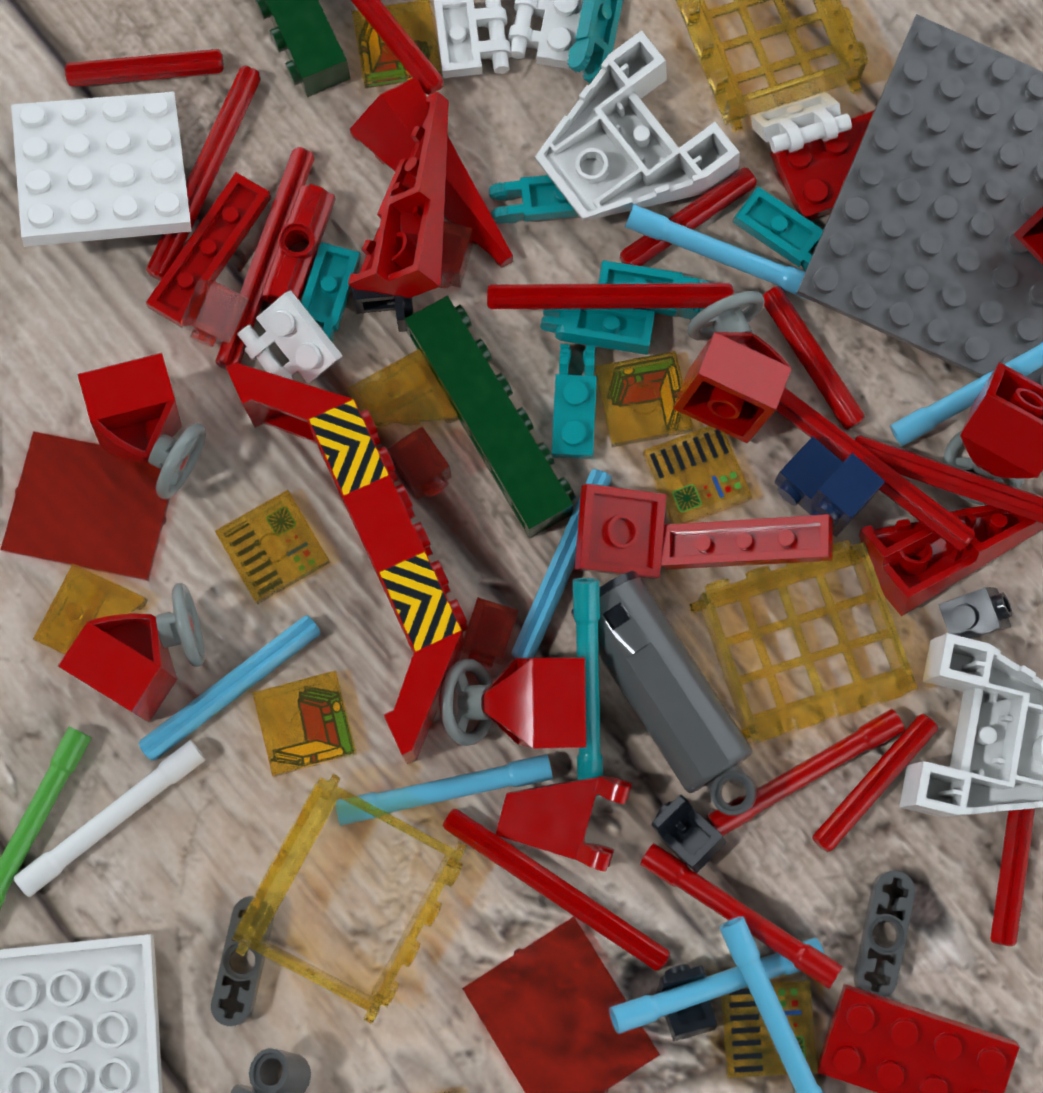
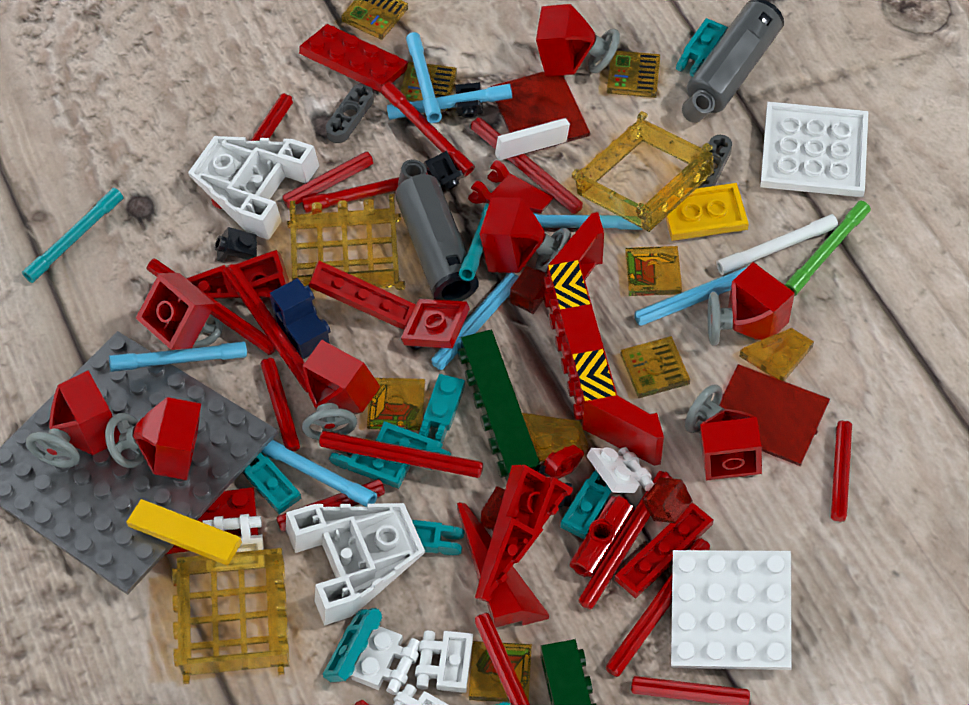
camera: 165 degrees left, 20 degrees down
clear red brick [387,426,452,499] -> none
clear yellow tile [643,426,752,524] -> none
none -> red piece [105,397,202,480]
none -> yellow tile [126,499,242,566]
none -> white tile [495,118,570,160]
none -> red plate [544,445,584,479]
none -> yellow plate [661,183,749,241]

